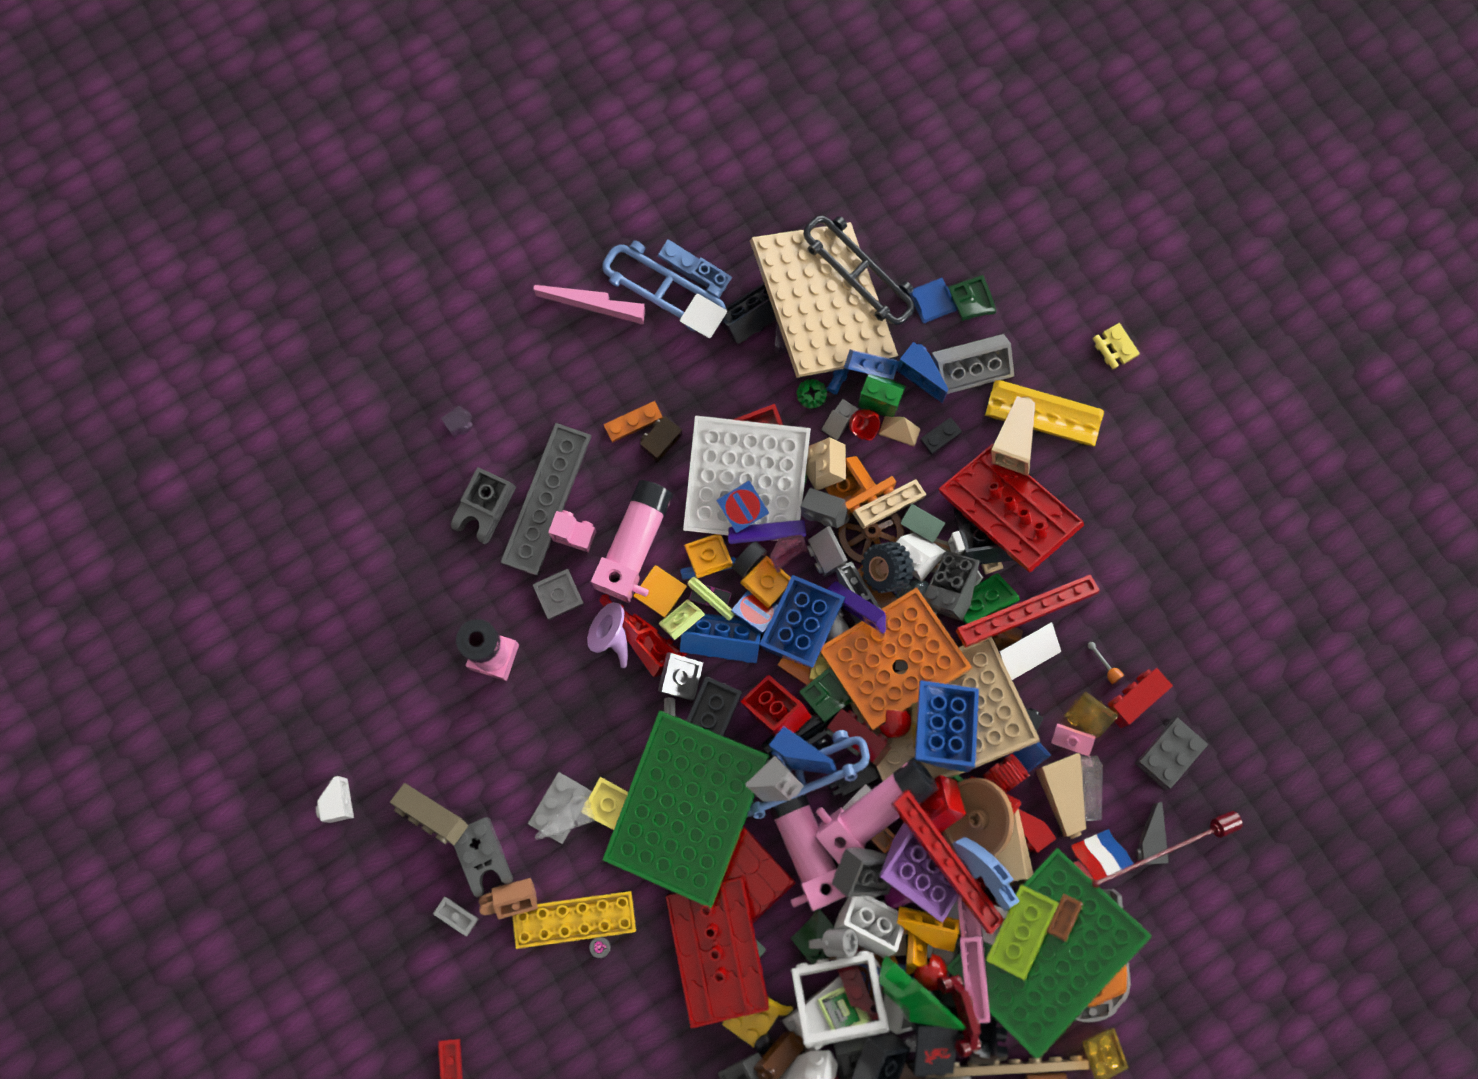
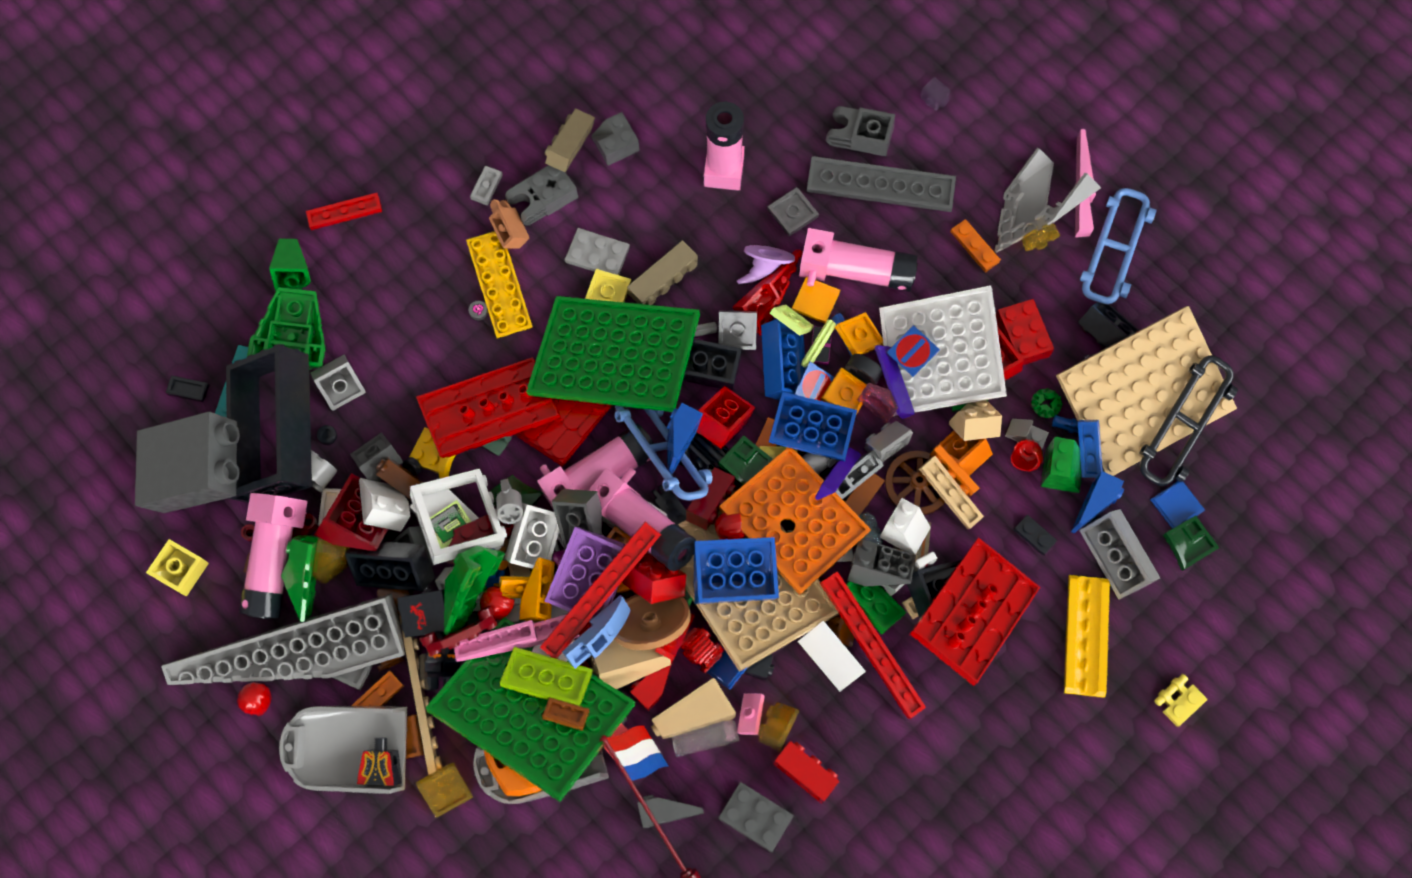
camera: 80 degrees right, 5 degrees down
white slope [316,776,354,823] -> none
clear slope [535,795,596,840] -> none
bright pink brick [548,510,596,553] -> none
dark brown brick [640,416,683,462] -> none
medium blue slope [658,240,732,292] -> none
white sticker [680,294,727,338] -> none
light grey slope [745,756,804,802] -> none
dark grey slope [800,488,849,528] -> none
black wheel [861,542,914,593] -> none
tan slope [879,417,920,447] -> none
sand green panel [901,504,945,542] -> none
tan slope [992,396,1035,476] -> none
hinge [1088,642,1125,685] -> none
none -> dark grey slope [591,112,640,166]
none -> dark tan brick [627,240,698,305]
none -> light grey windscreen [995,148,1101,253]
none -> red brick [996,299,1054,365]
none -> clear yellow plate [1022,224,1060,251]

